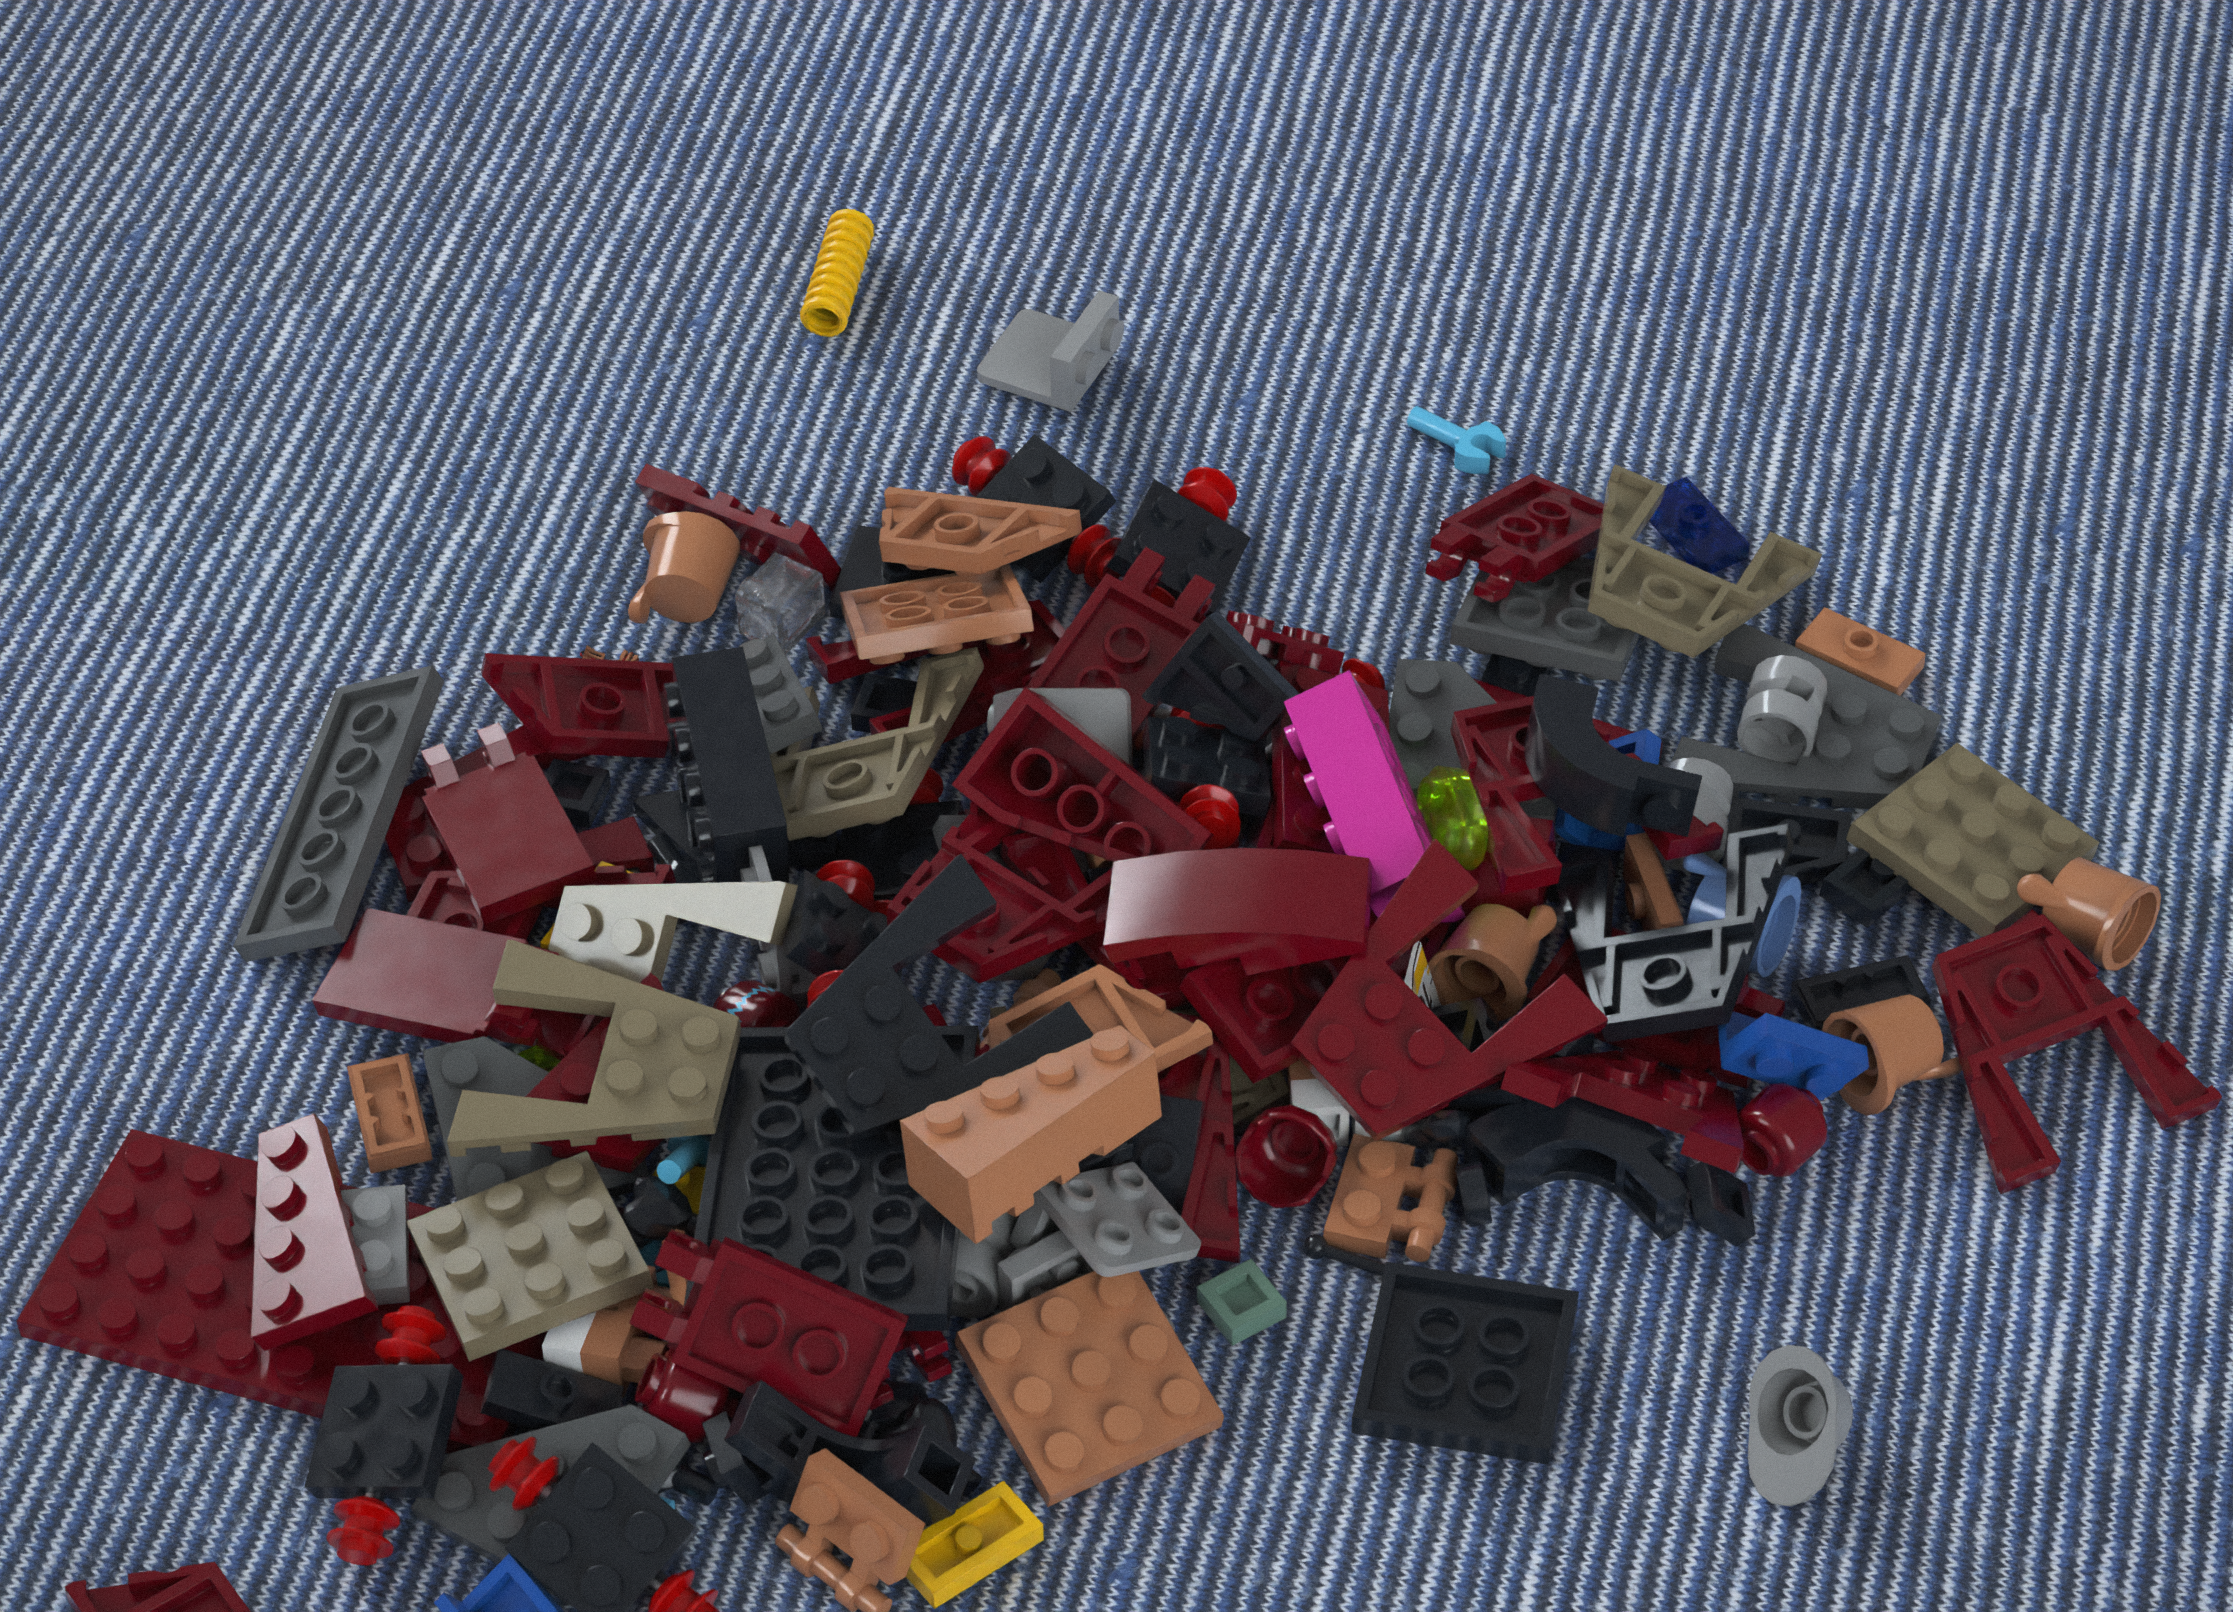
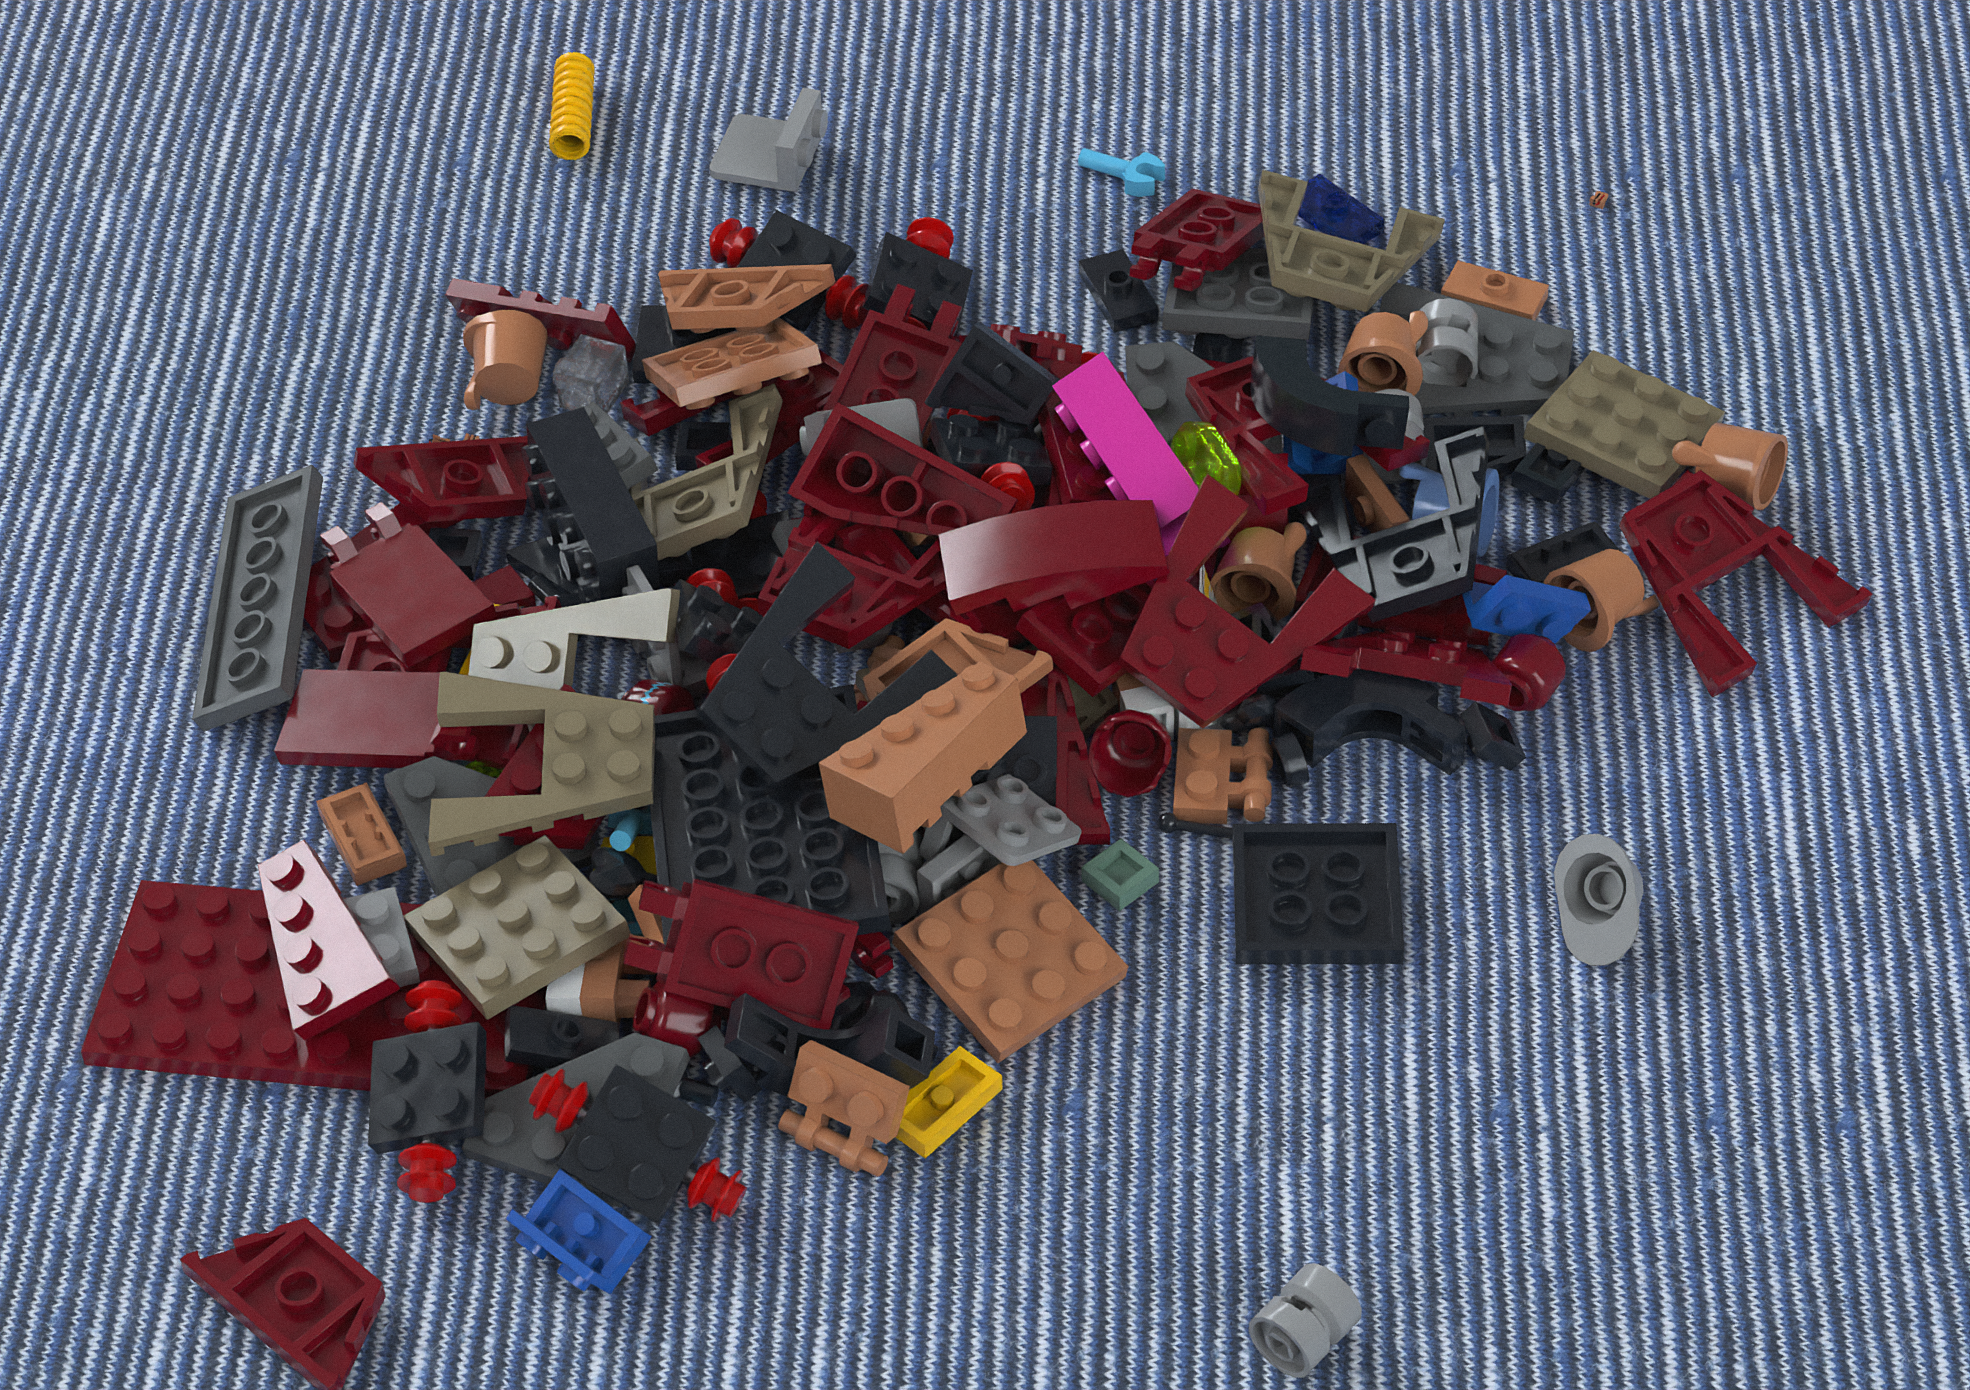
camera: 10 degrees left, 0 degrees up
none -> black plate [1079,249,1159,333]
none -> nougat hat [1337,310,1428,396]
none -> nougat piece [1589,191,1608,209]

